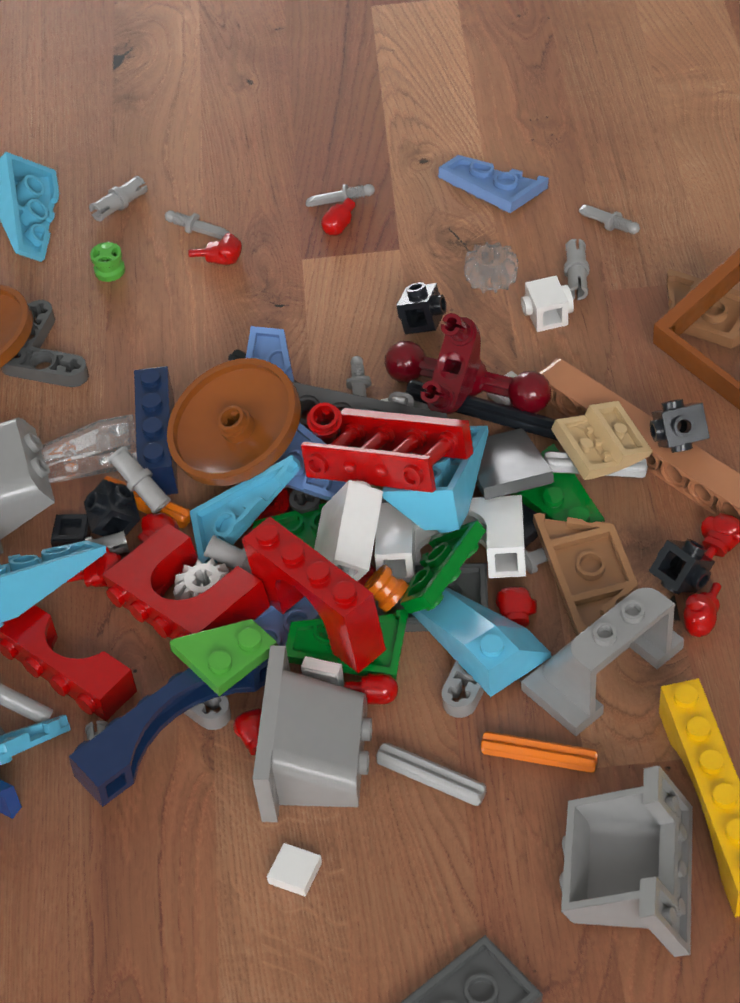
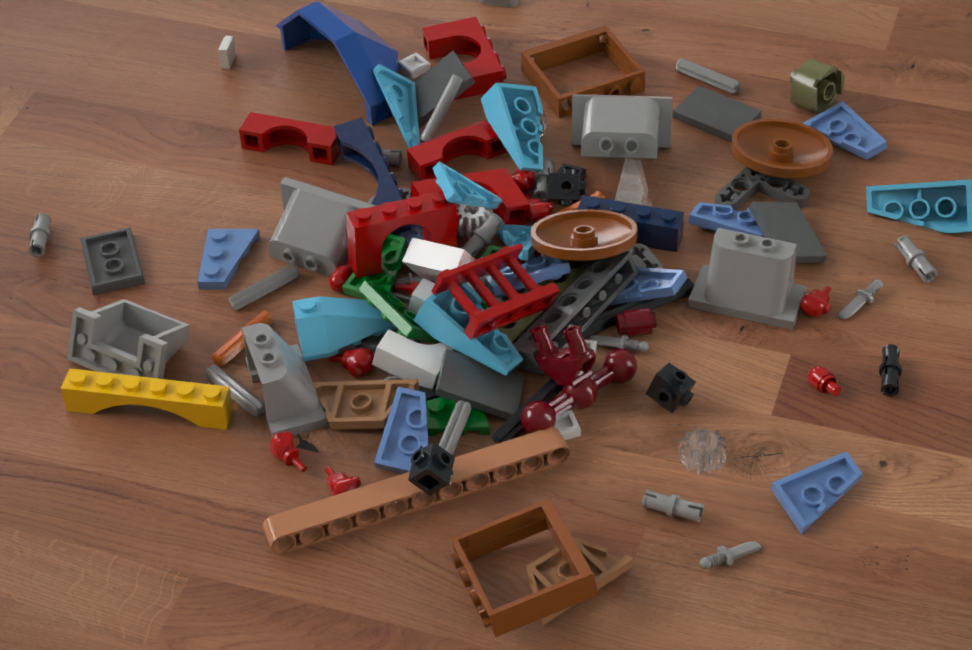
camera: 110 degrees right, 5 degrees down
bright green wheel [90,242,125,282] -> none
light grey pin [108,446,171,514] -> none
bright green wing [169,619,278,696] -> none
white tile [267,843,322,897] -> none
light grey piece [306,184,375,207] -> none
red cone [307,402,342,444] -> none
orange wheel [364,564,409,612] -> none
light grey piece [388,391,414,407] -> none
white brick [521,275,574,332] -> none
tan slope [551,401,652,480] -> none
black brick [649,539,715,594] -> none
none -> medium blue wing [197,229,260,290]
none -> light grey axle [205,364,265,417]
none -> red arch [239,112,341,166]
none -> medium blue wing [374,387,428,474]
none -> medium azure wing [432,161,503,209]
none -> dark red brick [615,307,657,337]
none -> medium blue wing [688,202,764,237]
none -> light grey windscreen [688,228,807,330]
none -> dark grey tile [749,202,827,263]
none -> black pin [879,344,902,397]

